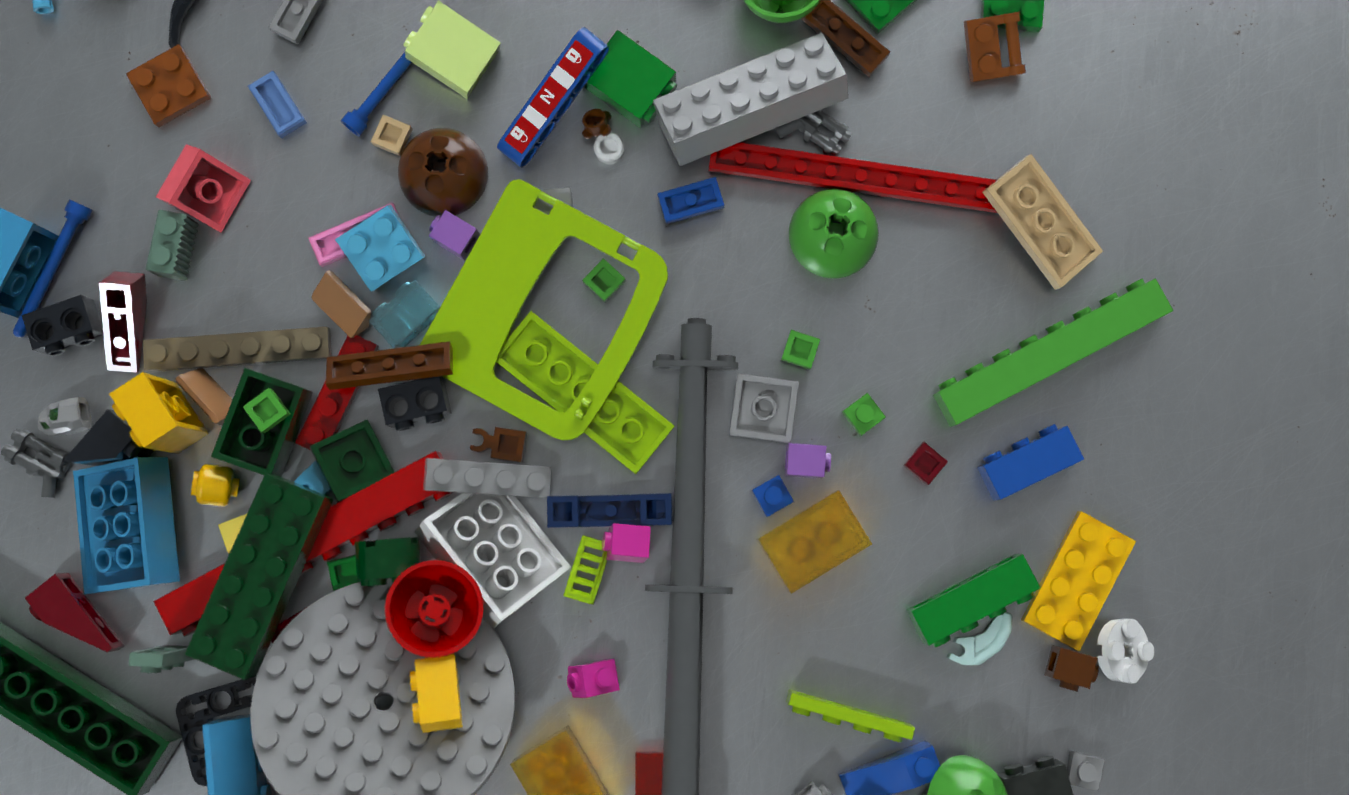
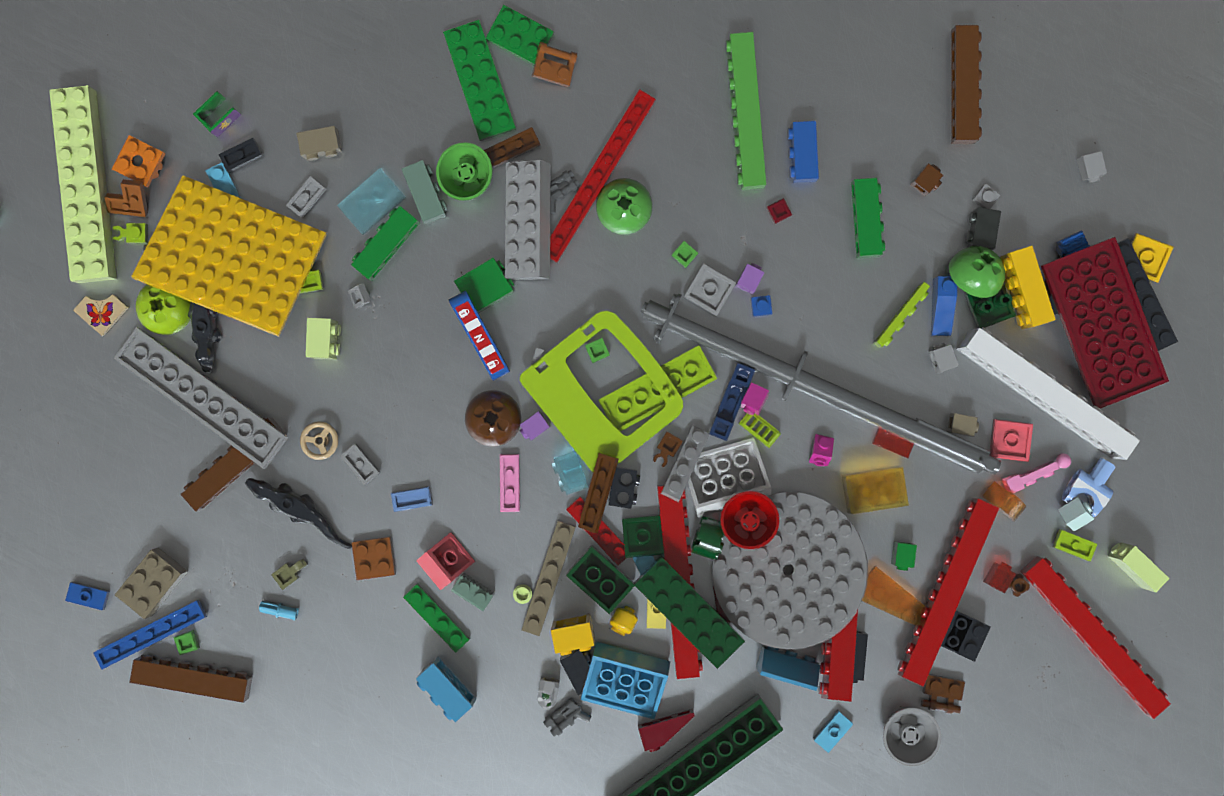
camera: 65 degrees left, 5 degrees up
blue piece [13,199,93,338] -> none
black brick [22,295,103,356] -> none
dark red slope [99,271,147,373] -> none
sand green plate [129,645,194,673] -> none
medium nougat slope [175,368,232,426] -> none
black beam [176,676,257,786] -> none
bright green plate [243,388,291,433] -> none
medium nougat slope [311,270,371,338] -> none
green tile [327,555,361,591] -> none
medium azure brick [335,205,425,292] -> none
blue piece [341,52,412,137] -> none
tan plate [371,115,413,156] -> none
yellowish green brick [403,0,501,99] -> none
yellow brick [410,654,463,733] -> none
reddish brown plate [582,109,612,139] -> none
white tile [594,132,624,164] -> none
blue plate [657,177,725,225] -> none
clear yellow brick [756,490,872,594] -> none
bright green plate [842,393,886,436] -> none
light aqua piece [946,612,1012,665] -> none
tan plate [982,154,1103,289] -> none
yellow plate [1021,511,1136,651] -> none
white plate [1097,619,1155,684] -> none
none -> green plate [403,584,470,653]
none -> yellowish green plate [513,584,532,604]
none -> reddish brown brick [951,25,982,144]

